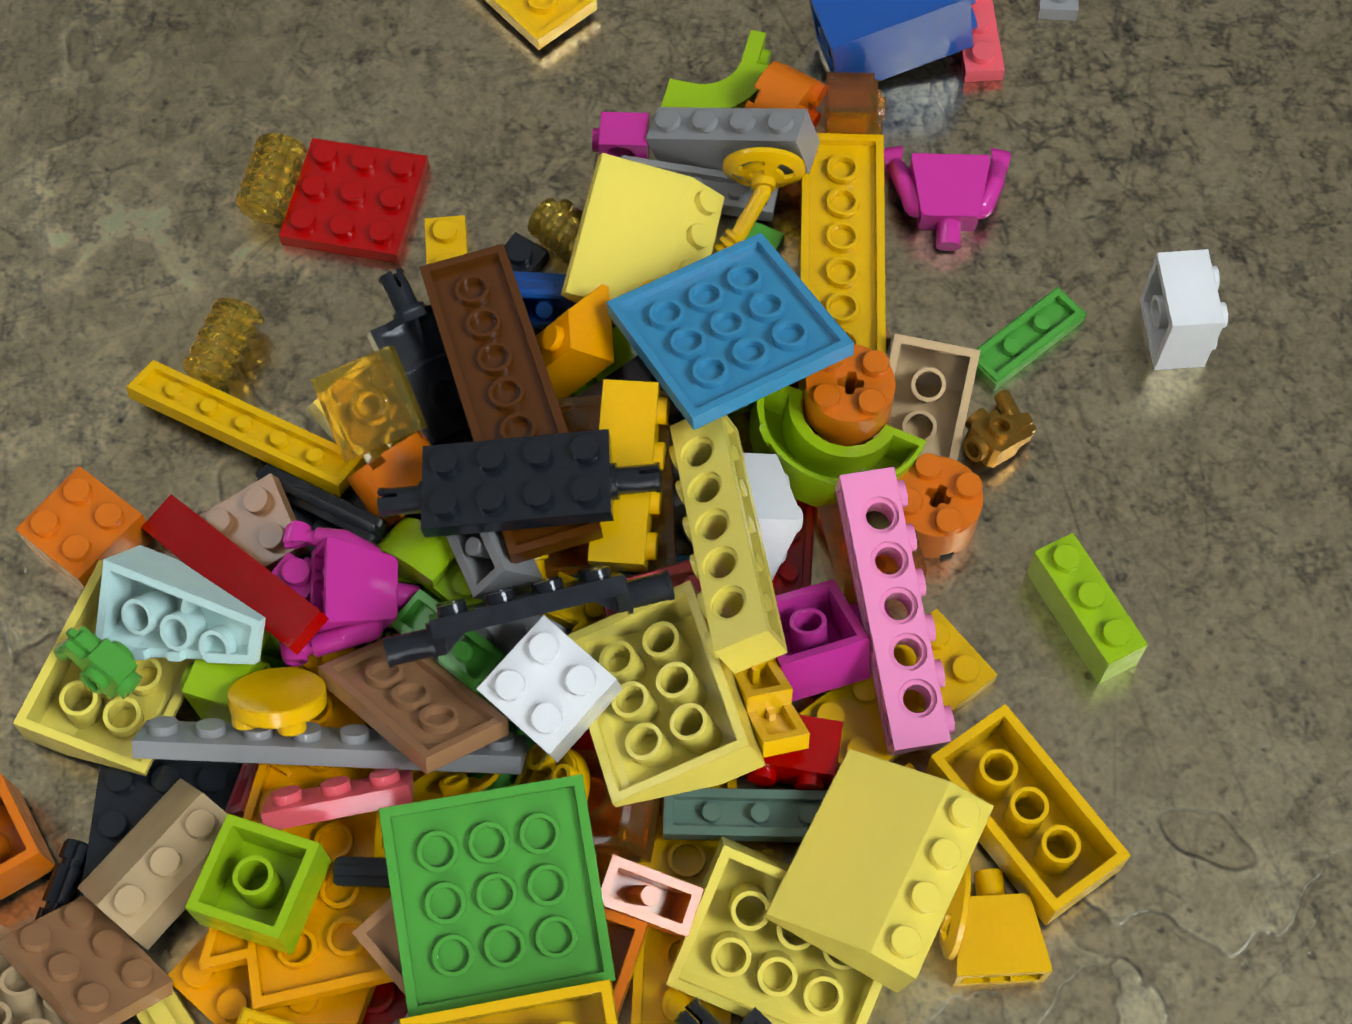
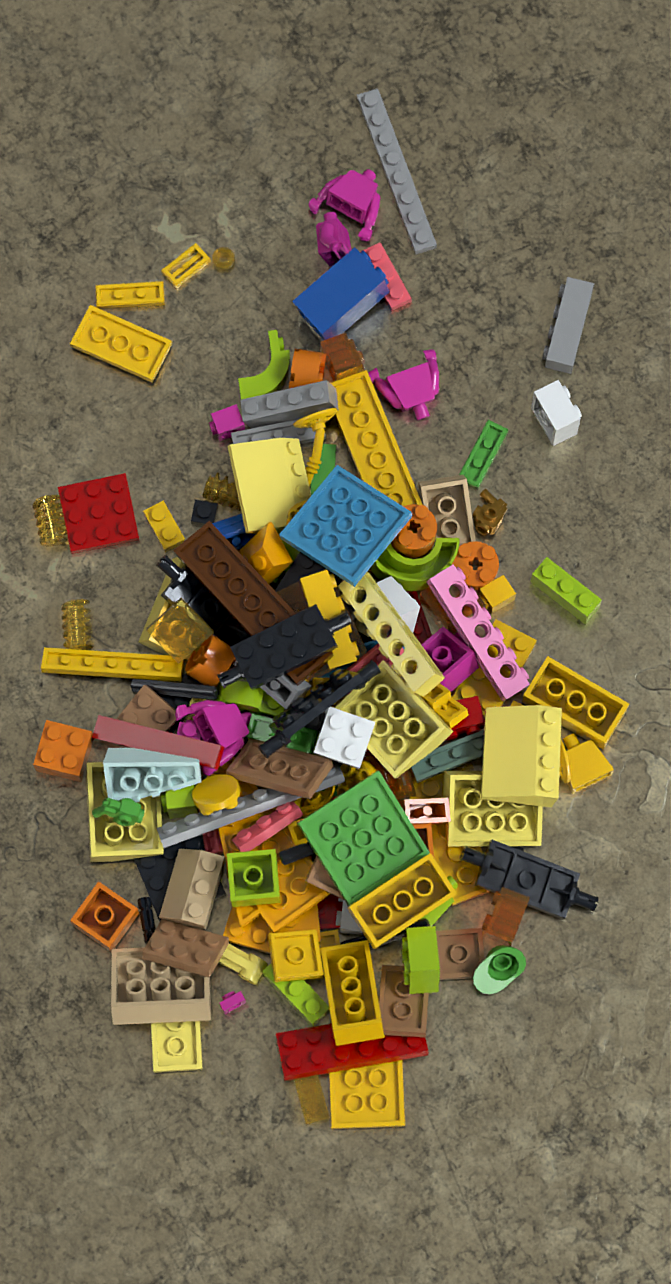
camera: 25 degrees left, 10 degrees up
none -> yellow brick [478,575,516,614]
none -> light grey brick [542,277,594,374]

